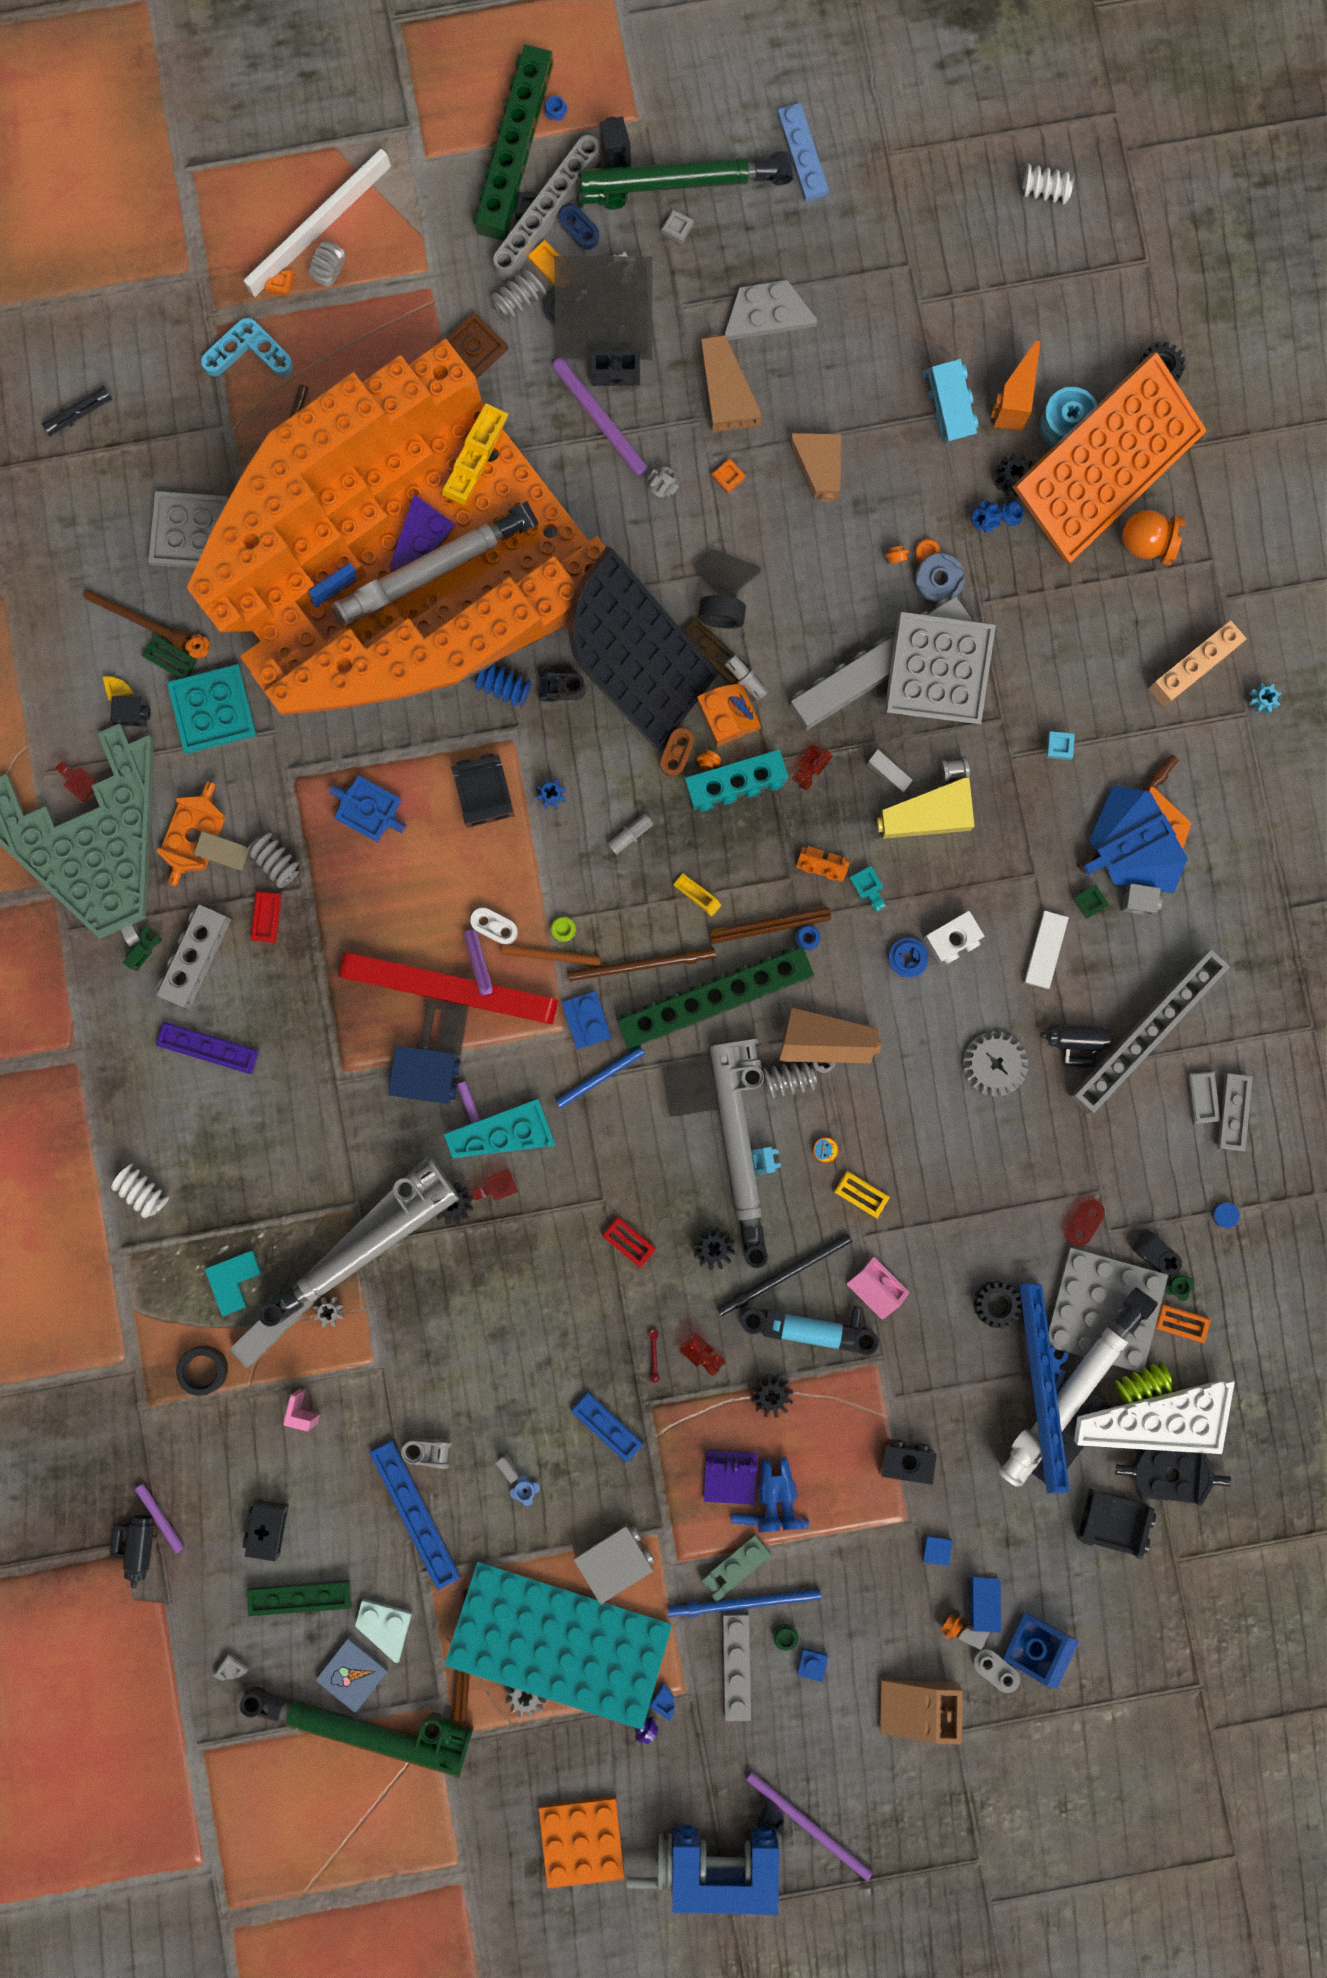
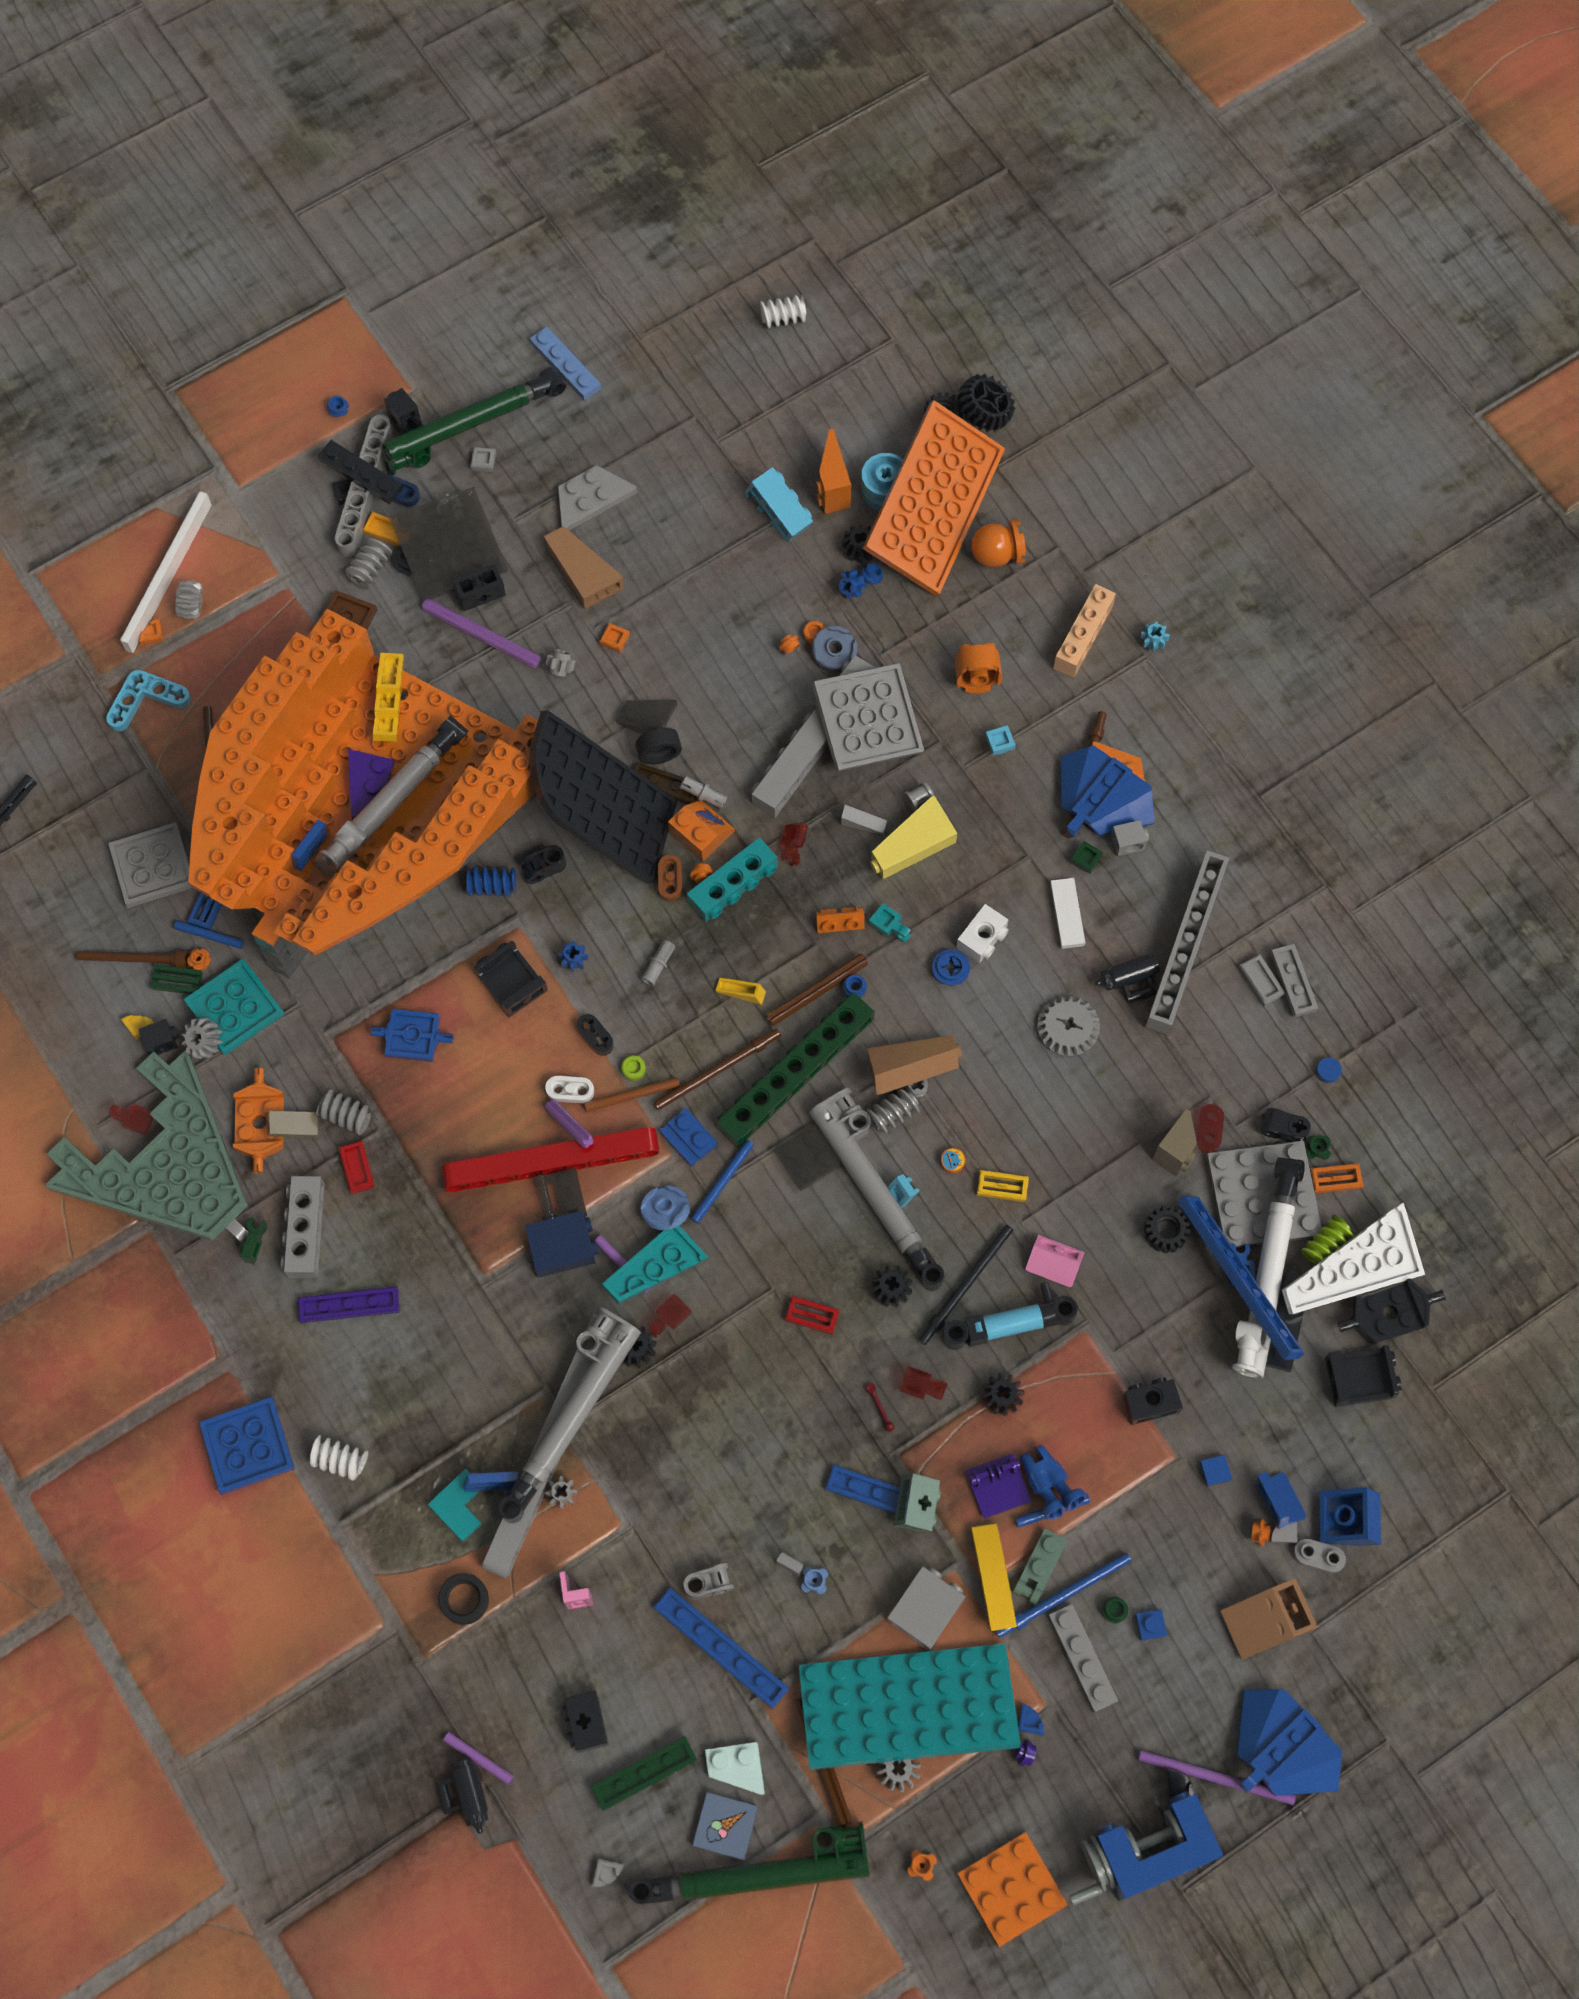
camera: 25 degrees left, 15 degrees down
dark green brick [473,44,554,241] -> none
medium nougat slope [791,433,841,503] -> none
none -> blue bar [174,920,244,949]
none -> light grey gear [181,1018,223,1059]
none -> blue plate [199,1397,295,1495]
none -> black plate [317,440,403,505]
none -> blue tile [463,1471,519,1492]
none -> black beam [577,1014,614,1056]
none -> medium blue tile [641,1185,690,1230]
none -> sand green brick [894,1473,941,1533]
none -> orange plate [907,1850,937,1881]
none -> orange brick [954,643,1003,694]
none -> black gear [957,374,1015,432]
none -> yellow slope [971,1524,1017,1631]
none -> dark tan slope [1153,1108,1197,1177]
none -> blue panel [1237,1689,1342,1796]

